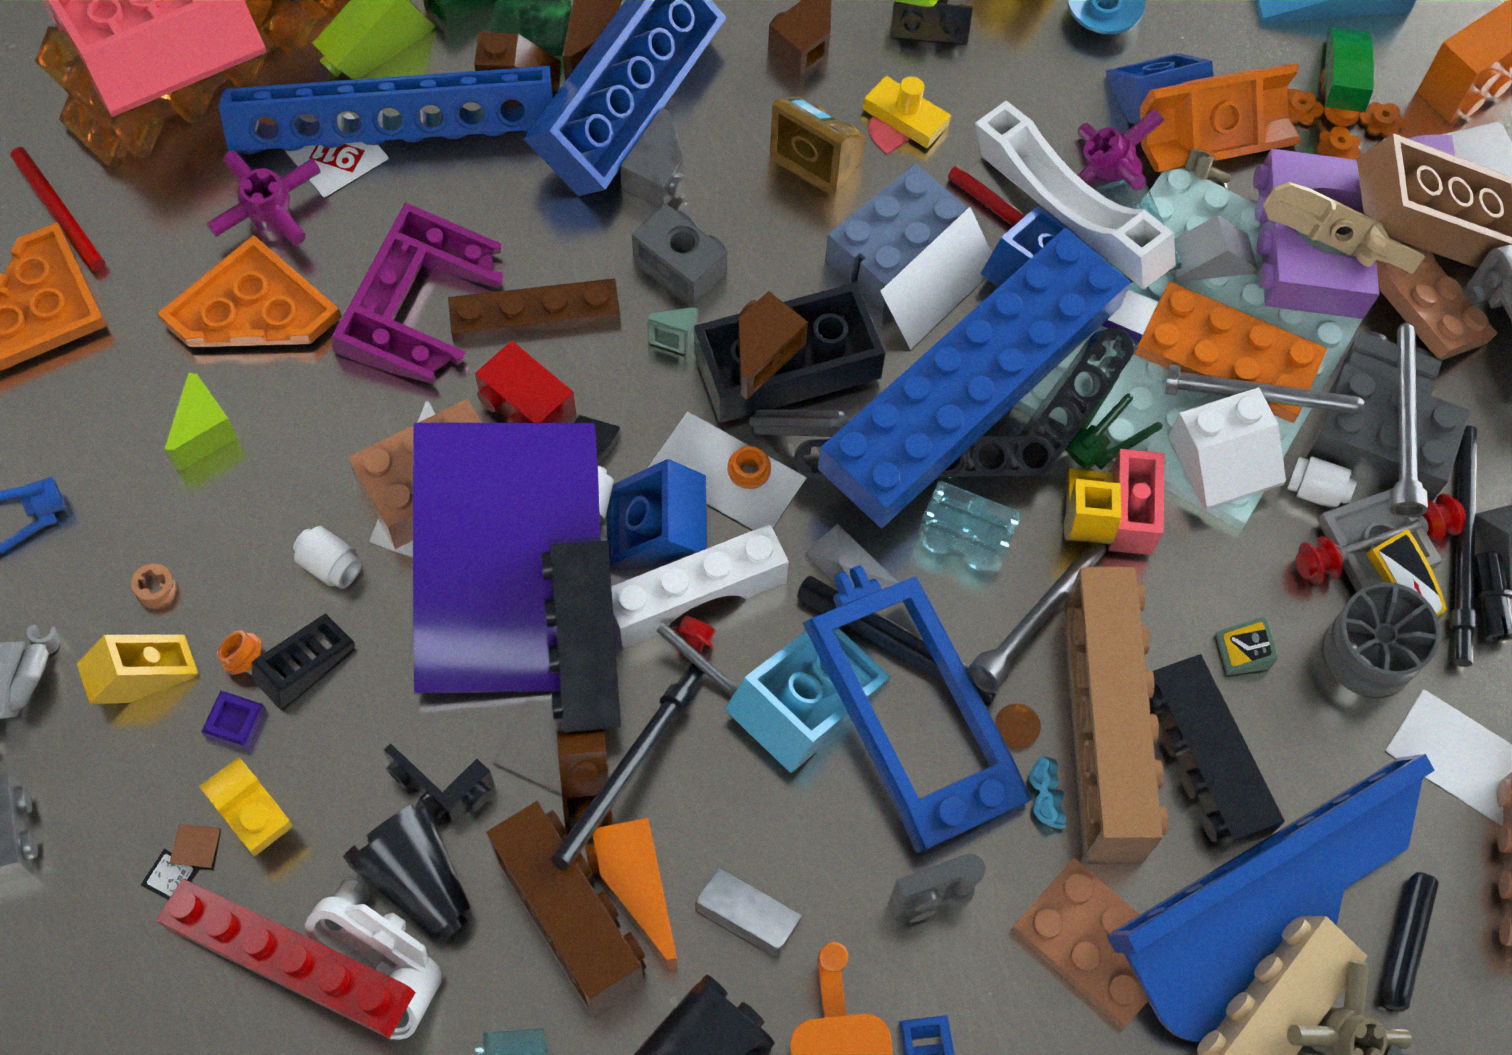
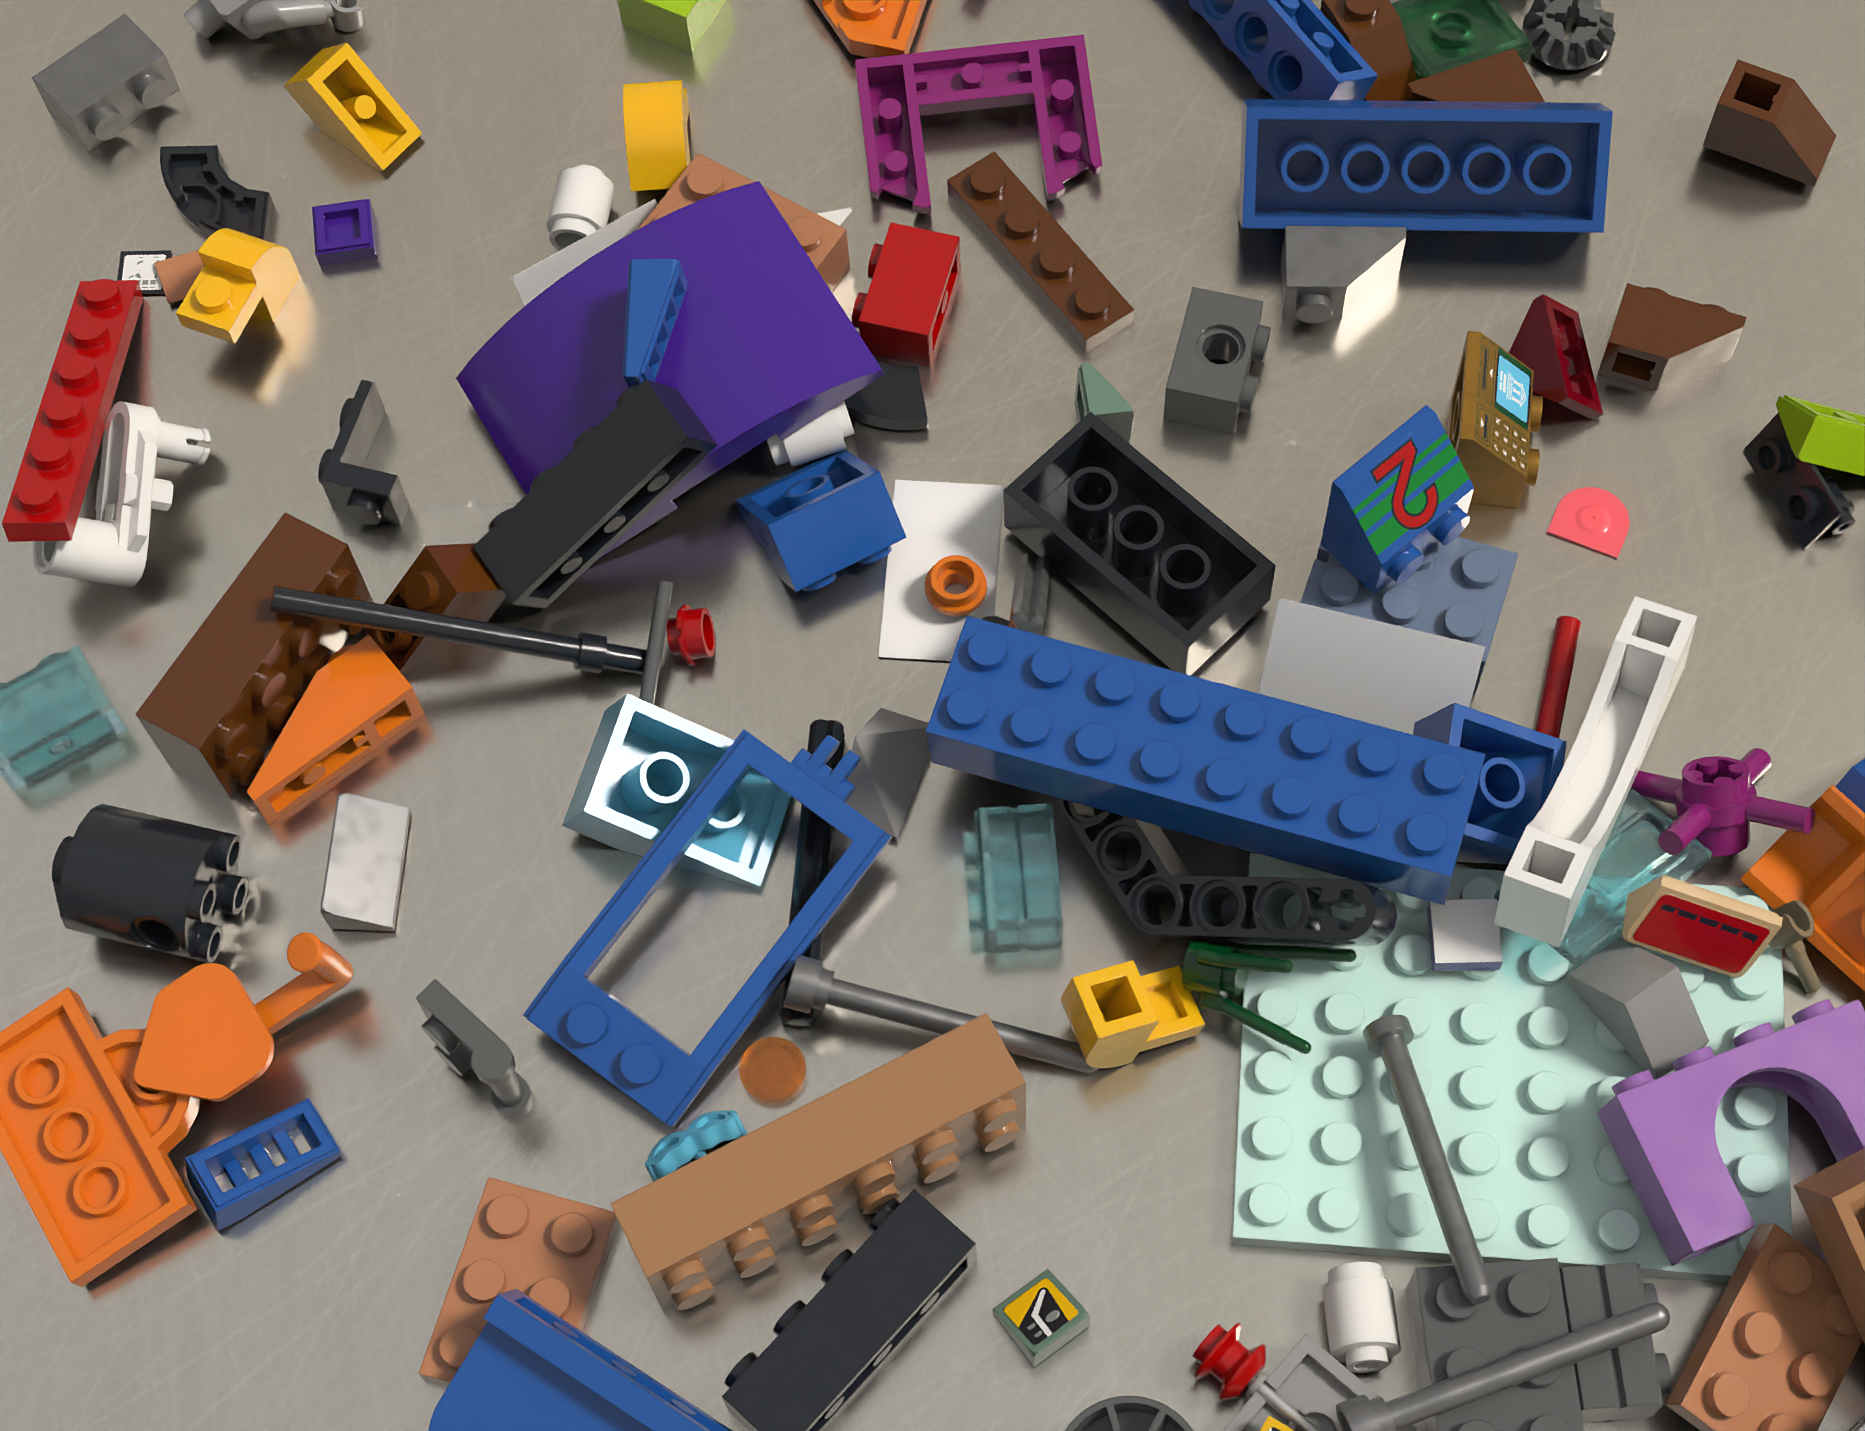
camera: 70 degrees right, 0 degrees up
nougat bush [131,563,176,609] -> none
orange plate [217,630,262,675] -> none
black slope [251,613,355,709] -> none
black cone [343,799,471,940] -> none
white arch [611,524,789,649] -> none
reddish brown slope [738,291,808,400] -> none
yellow tile [862,76,951,148] -> none
coral brick [1108,449,1165,555] -> none
orange plate [1135,281,1328,423] -> none
white slope [1168,387,1286,511] -> none
tan piece [1263,182,1425,274] -> none
none -> black tile [160,145,274,242]
none -> white sticker [511,199,657,307]
none -> yellow brick [623,80,691,191]
none -> blue slope [623,259,687,388]
none -> blue slope [1320,405,1474,595]
none -> dark red slope [1509,294,1603,420]
none -> slope [1622,875,1783,978]

